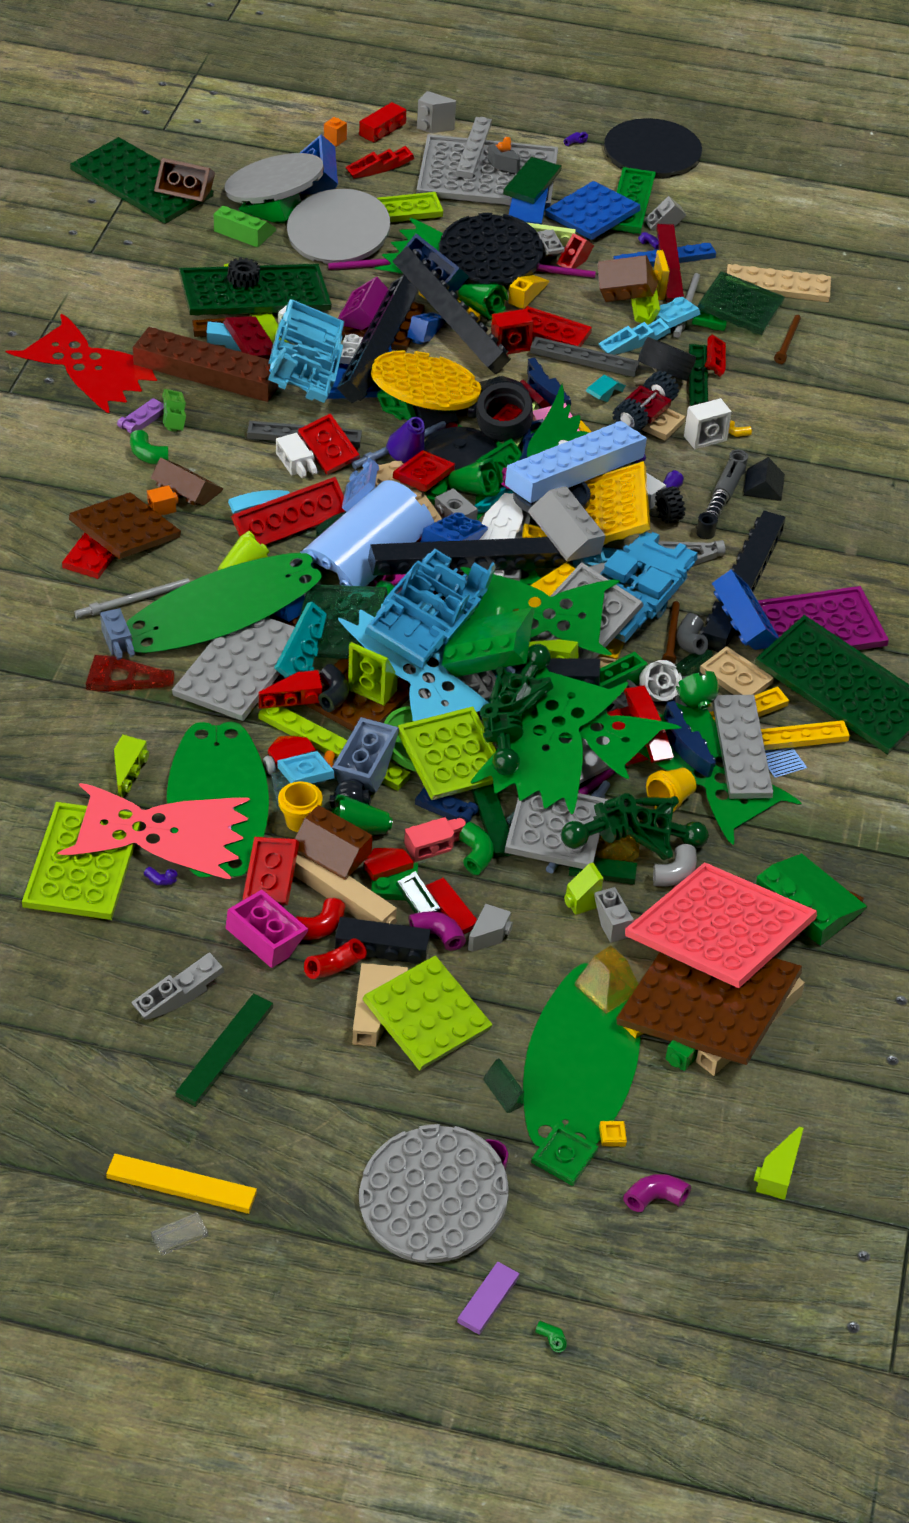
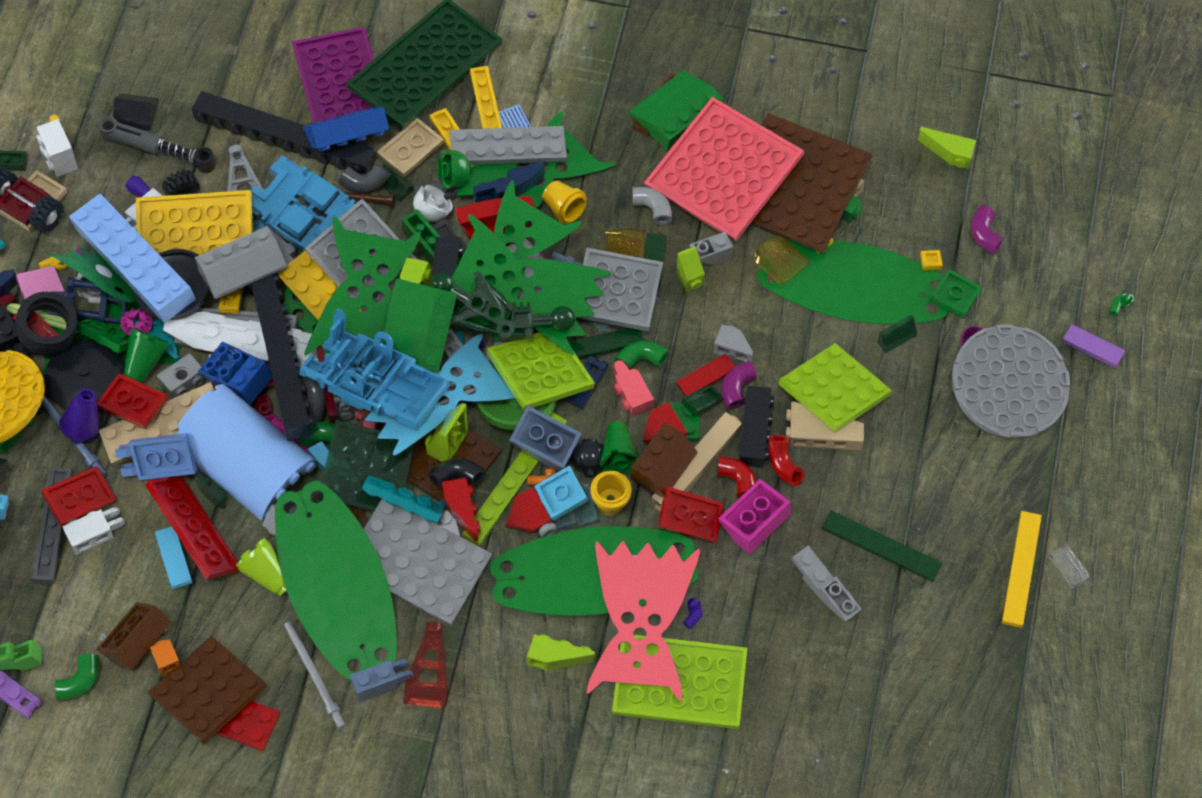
camera: 90 degrees left, 15 degrees up
dark green piece [560,793,709,860] -> none

